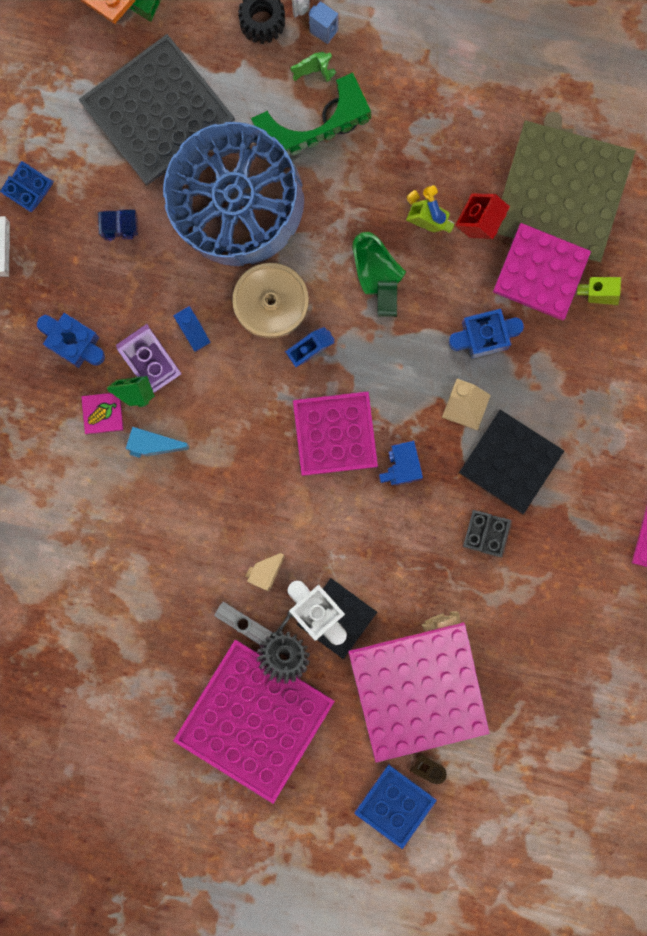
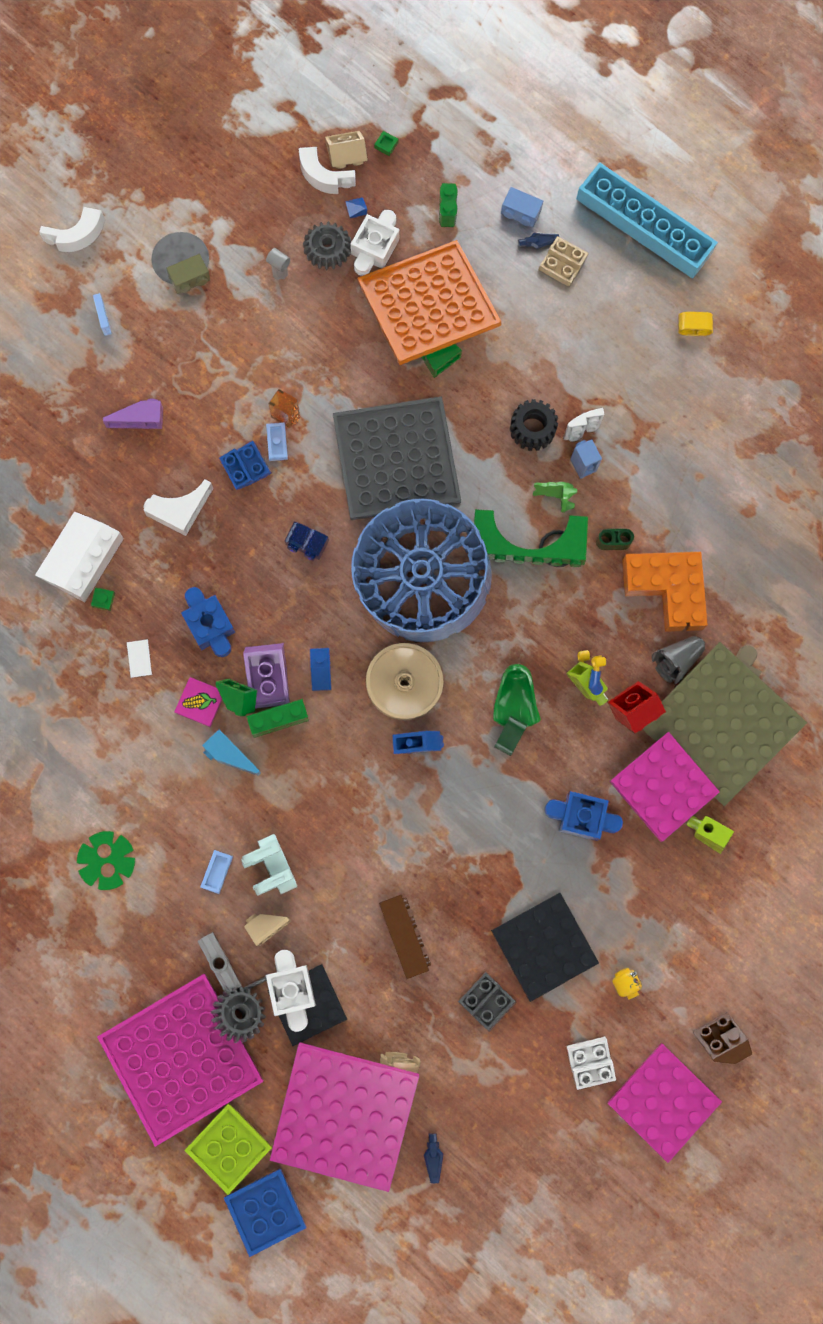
camera: 20 degrees right, 5 degrees down
dark pink plate [293,391,378,476] -> none
blue hinge [379,441,423,486] -> none
dark brown plate [409,753,447,784] -> none
tan slope [442,379,491,431] -> none
none -> green piece [77,831,135,890]
none -> white sticker [127,639,152,678]
none -> lime plate [184,1103,272,1195]
none -> light blue tile [200,850,233,894]
none -> light aqua piece [241,834,297,896]
none -> green brick [246,699,309,738]
none -> light blue plate [266,422,288,461]
none -> clear orange piece [268,389,300,428]
none -> reddish brown brick [379,895,431,979]
none -> dark blue piece [424,1133,444,1184]
none -> white slope [566,1037,616,1090]
none -> dark green beam [596,528,634,550]
none -> yellow head [612,968,642,1000]
none -> orange piece [622,552,708,632]
none -> dark grey cone [652,636,705,684]

